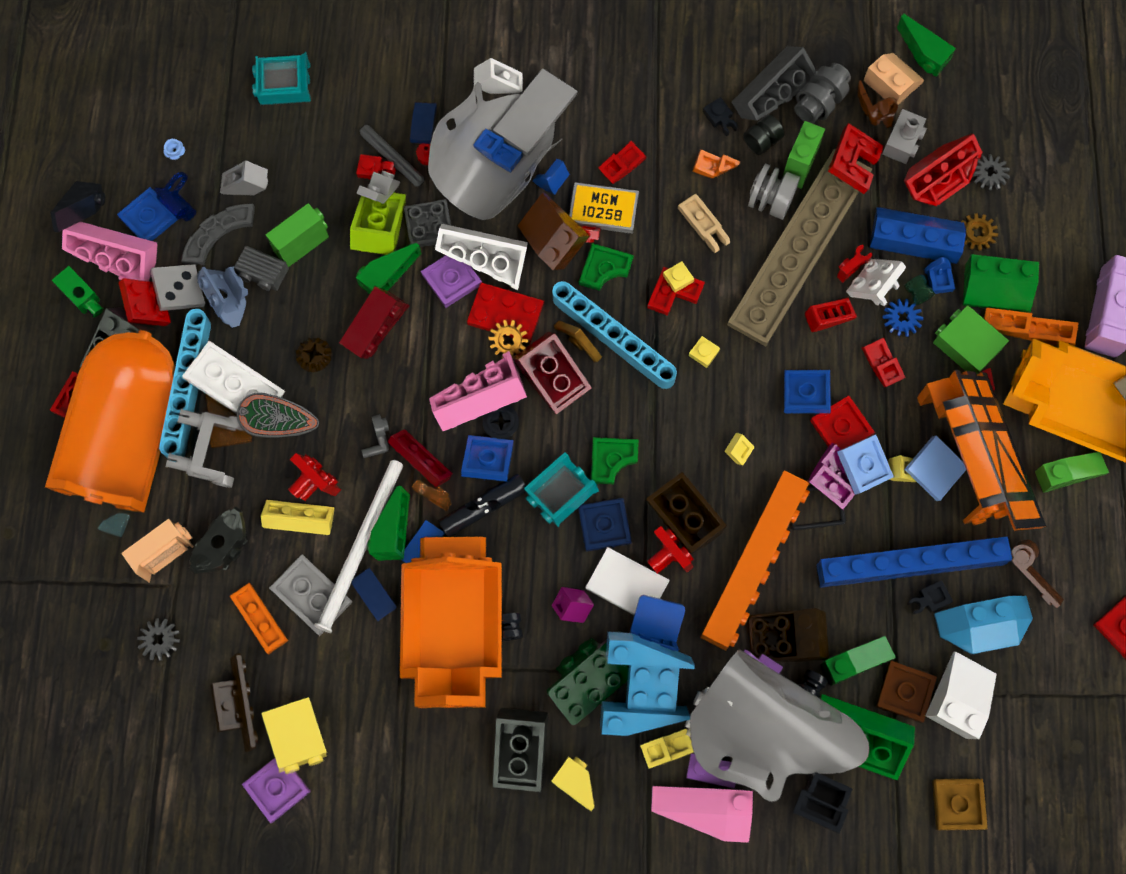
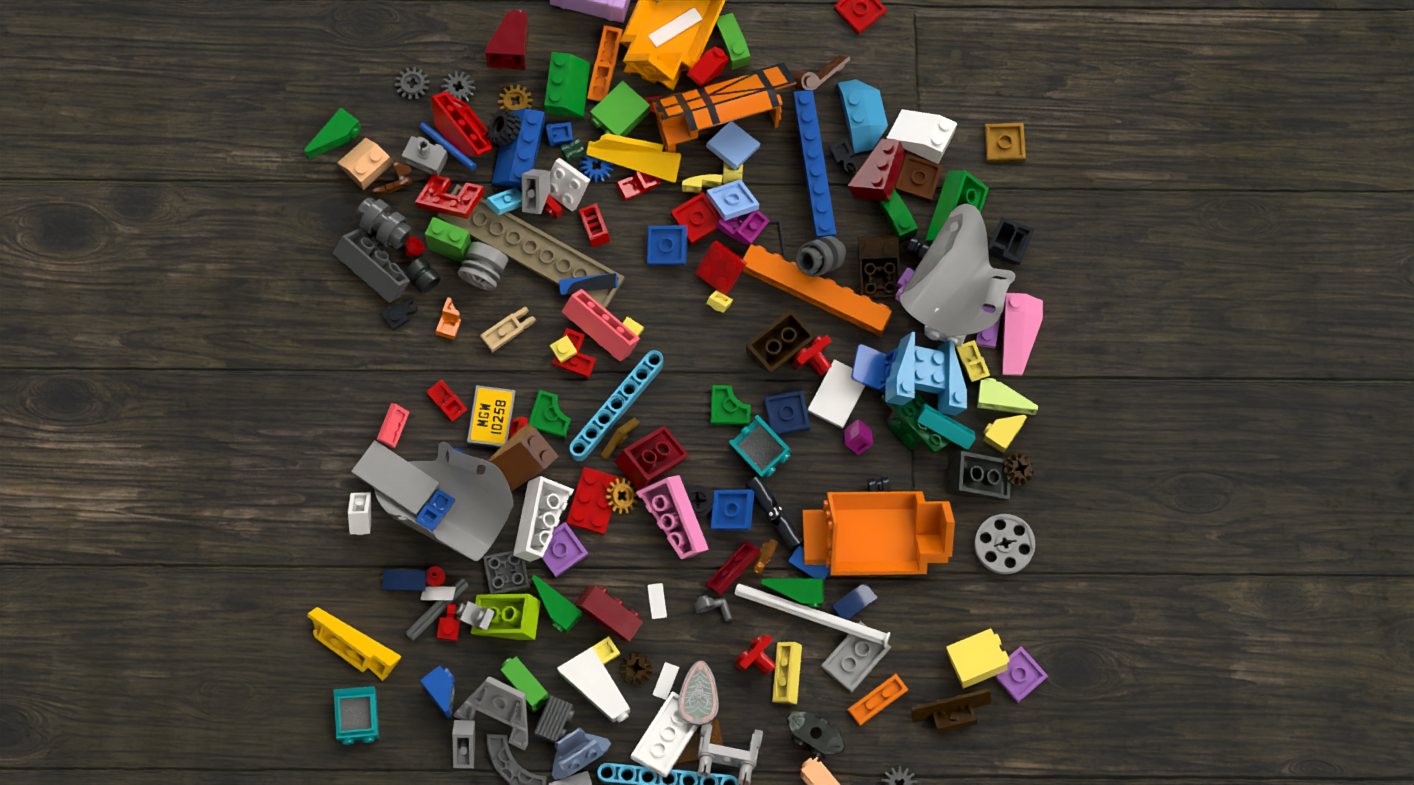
camera: 95 degrees left, 0 degrees up
none -> yellow wedge [307,607,401,681]
none -> coral plate [377,403,409,448]
none -> dark grey gear [395,67,430,100]
none -> red tile [404,236,425,257]
none -> blue bar [419,122,477,171]
none -> blue slope [420,666,455,719]
none -> white sticker [421,587,456,600]
none -> light grey wing [454,676,528,750]
none -> dark red slope [485,10,529,70]
none -> medium azure plate [485,187,522,215]
none -> black tyre [486,109,521,147]
none -> light grey slope [522,169,550,214]
none -> white slope [557,647,630,722]
none -> black sticker [559,273,618,295]
none -> coral brick [562,289,640,361]
none -> yellow wedge [586,134,681,182]
none -> light yellow plate [593,636,620,665]
none -> white sticker [648,8,702,47]
none -> white sticker [648,583,667,619]
none -> white sticker [653,662,679,700]
none -> light yellow slope [682,174,723,194]
none -> red slope [687,46,730,86]
none -> red plate [695,241,747,295]
none -> dark grey piece [796,236,846,277]
none -> dark red wedge [848,139,906,202]
none -> teal slope [918,404,976,449]
none -> light grey wedge [974,514,1035,574]
none -> yellowish green slope [977,378,1038,415]
none -> dark brown gear [1004,453,1034,485]

